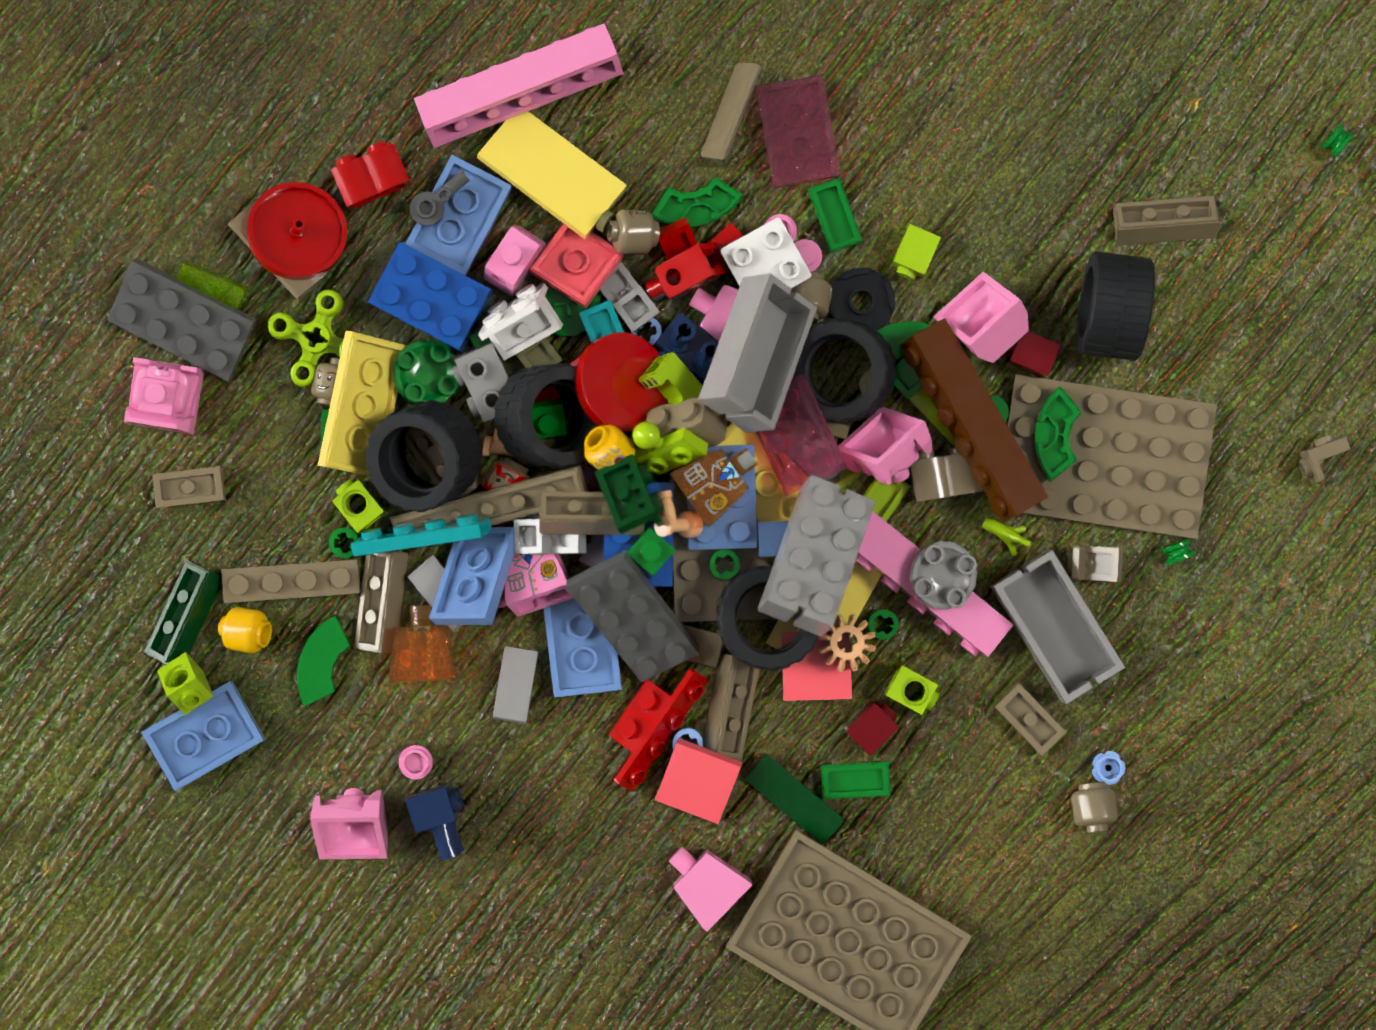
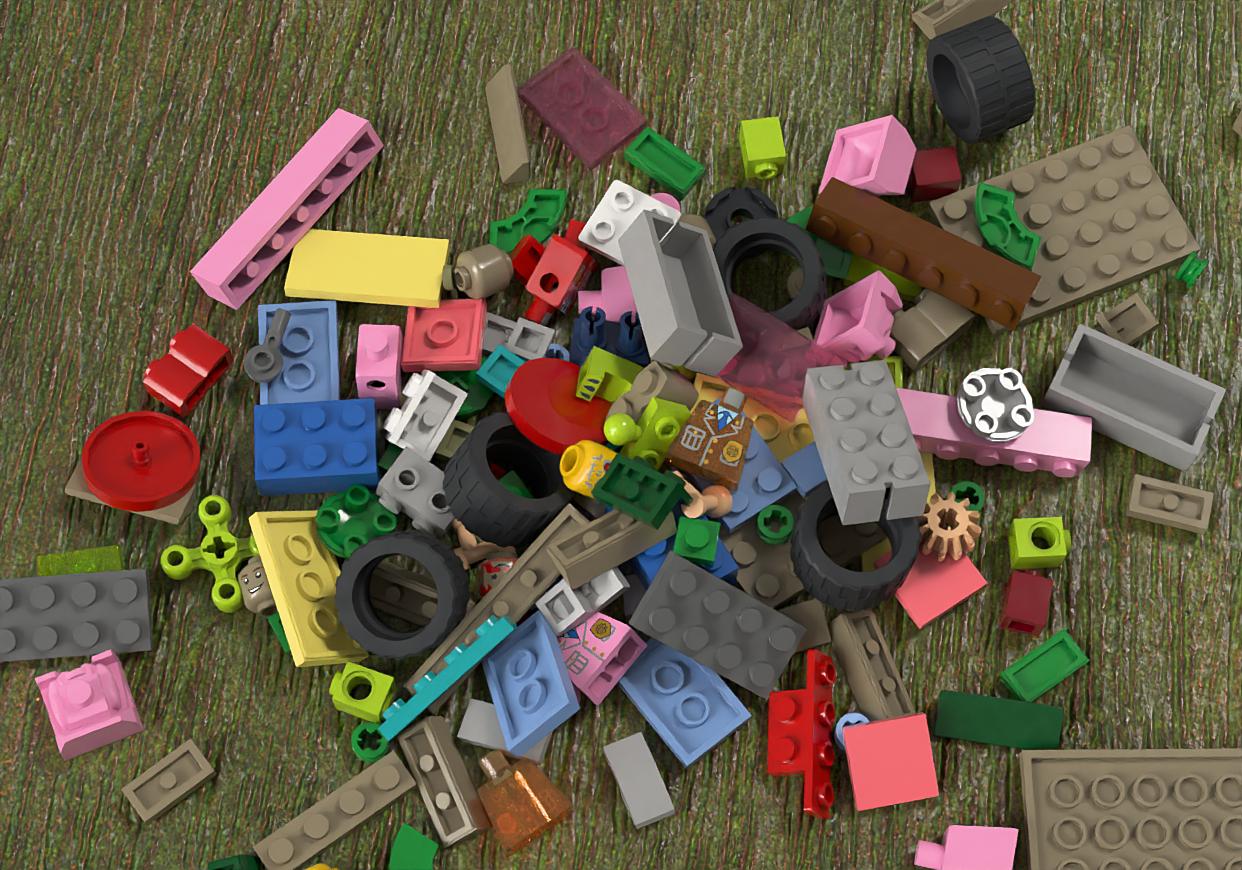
camera: 40 degrees left, 20 degrees down
lime bar [981,516,1031,556] -> none

